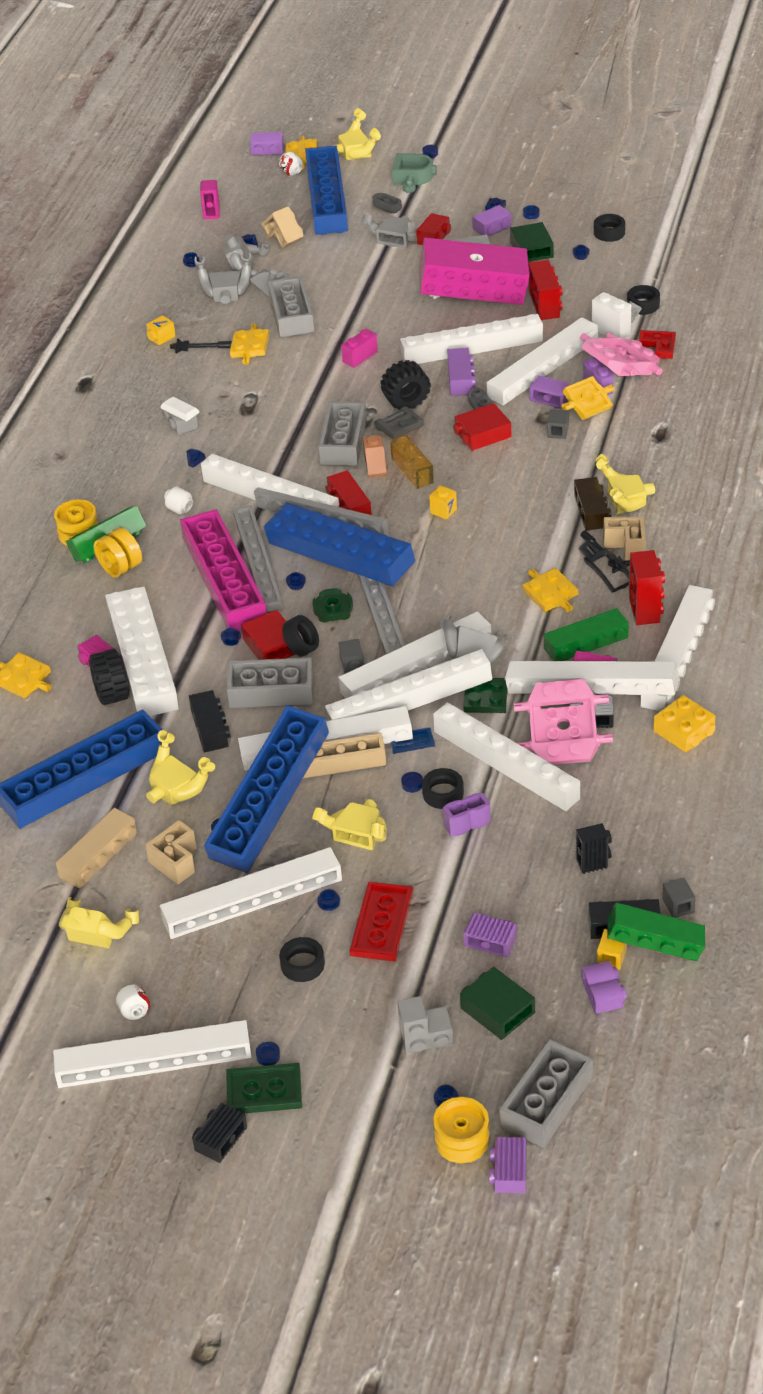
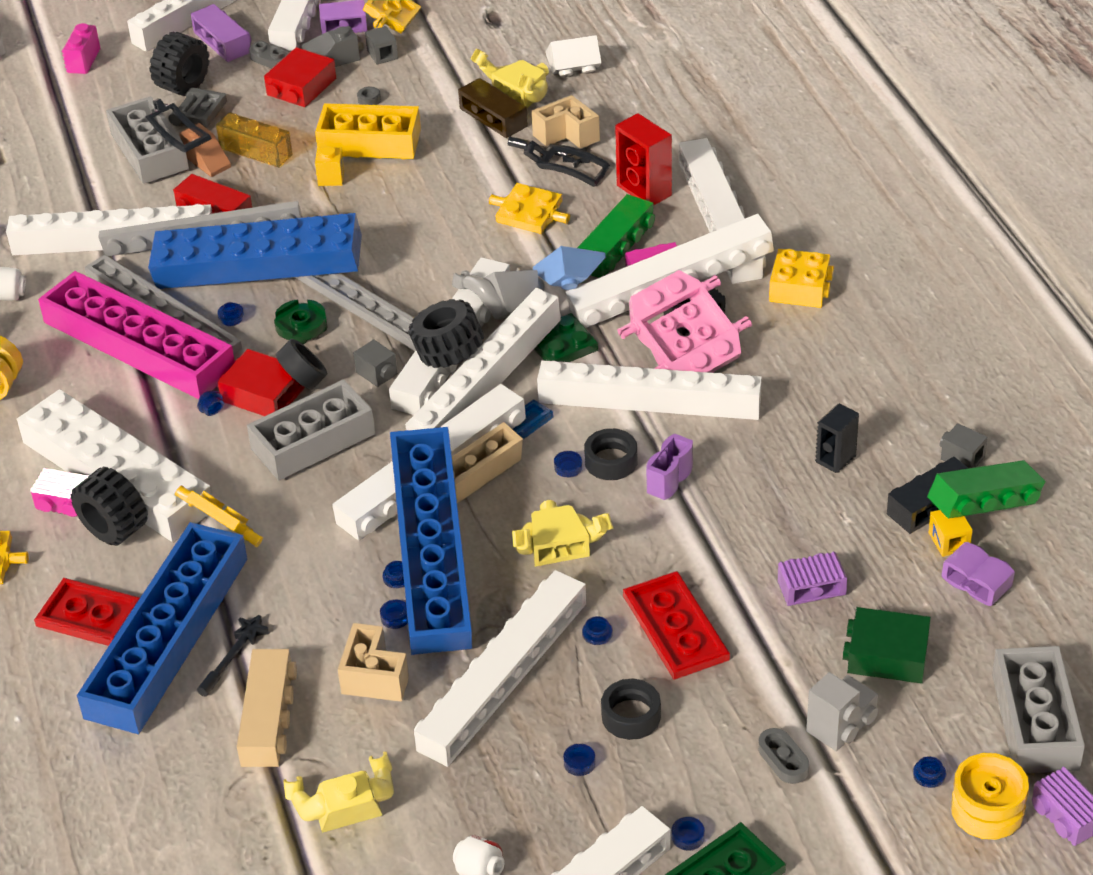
camera: 35 degrees left, 0 degrees up
light yellow torso [146,730,215,805] -> none
black brick [188,690,231,753] -> none
none -> red tile [34,578,140,646]
none -> black sword [145,98,212,152]
none -> yellow plate [175,485,263,548]
none -> black piece [197,615,269,697]
none -> dark grey slope [301,26,360,67]
none -> yellow brick [315,103,421,159]
none -> dark grey tile [357,86,381,105]
none -> black tyre [408,299,484,368]
none -> medium blue slope [533,246,606,290]
none -> white slope [546,35,601,77]
none -> clear blue tile [563,744,596,776]
none -> dark grey plate [758,728,809,784]

